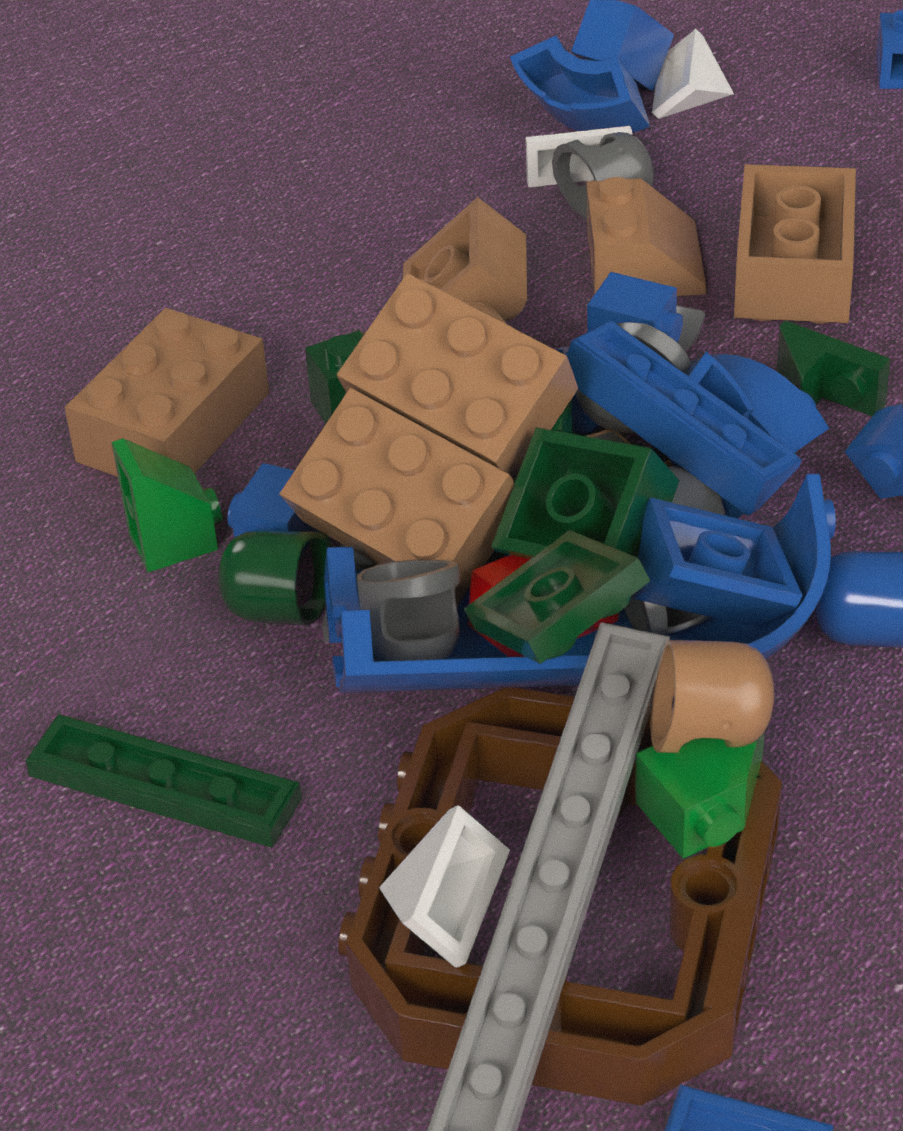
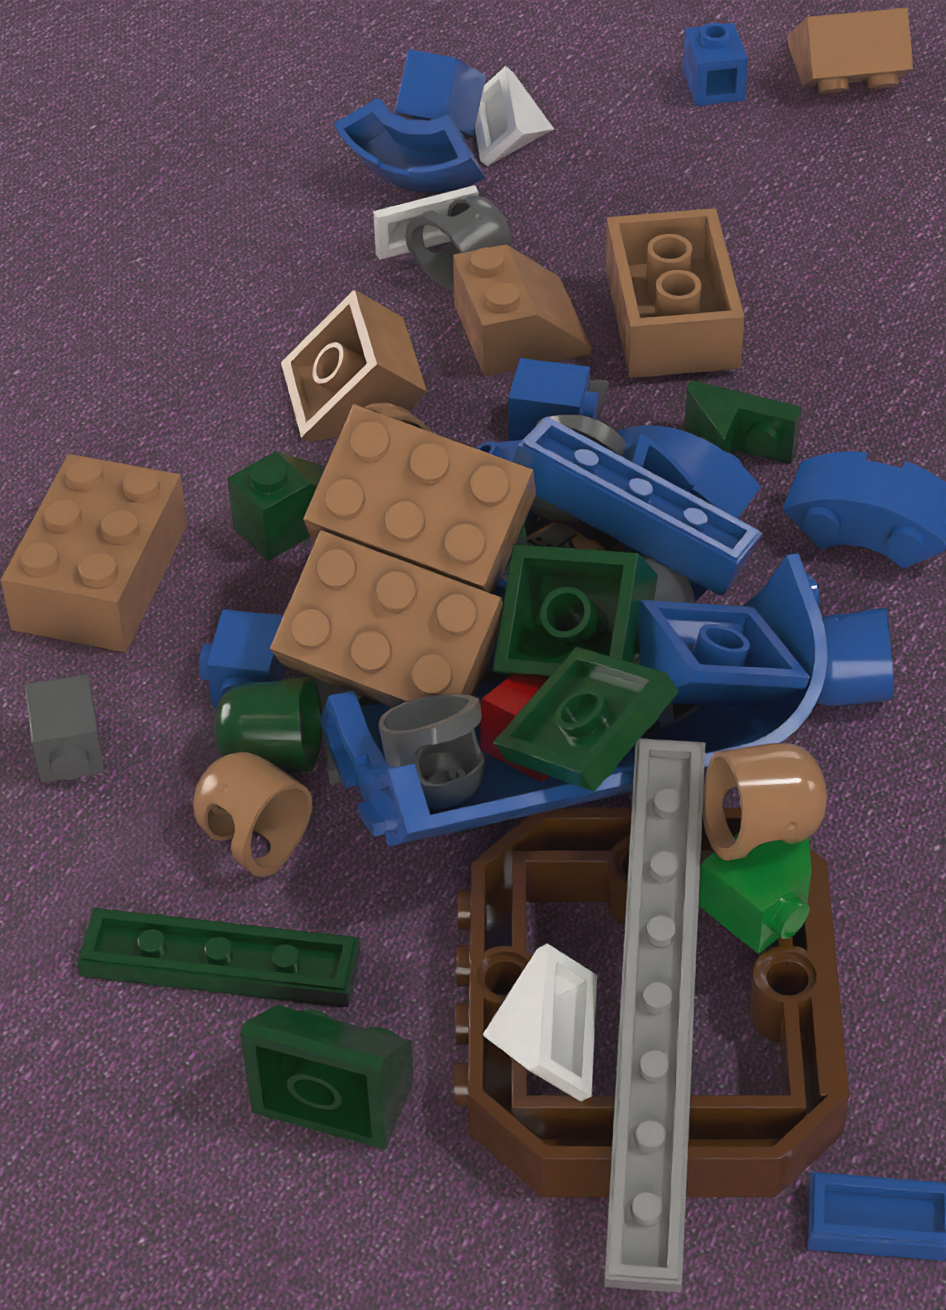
camera: 15 degrees left, 5 degrees up
green slope [111,438,222,572] -> none
none -> dark grey brick [25,674,105,783]
none -> medium nougat helmet [193,752,312,878]
none -> dark green slope [240,1005,414,1150]

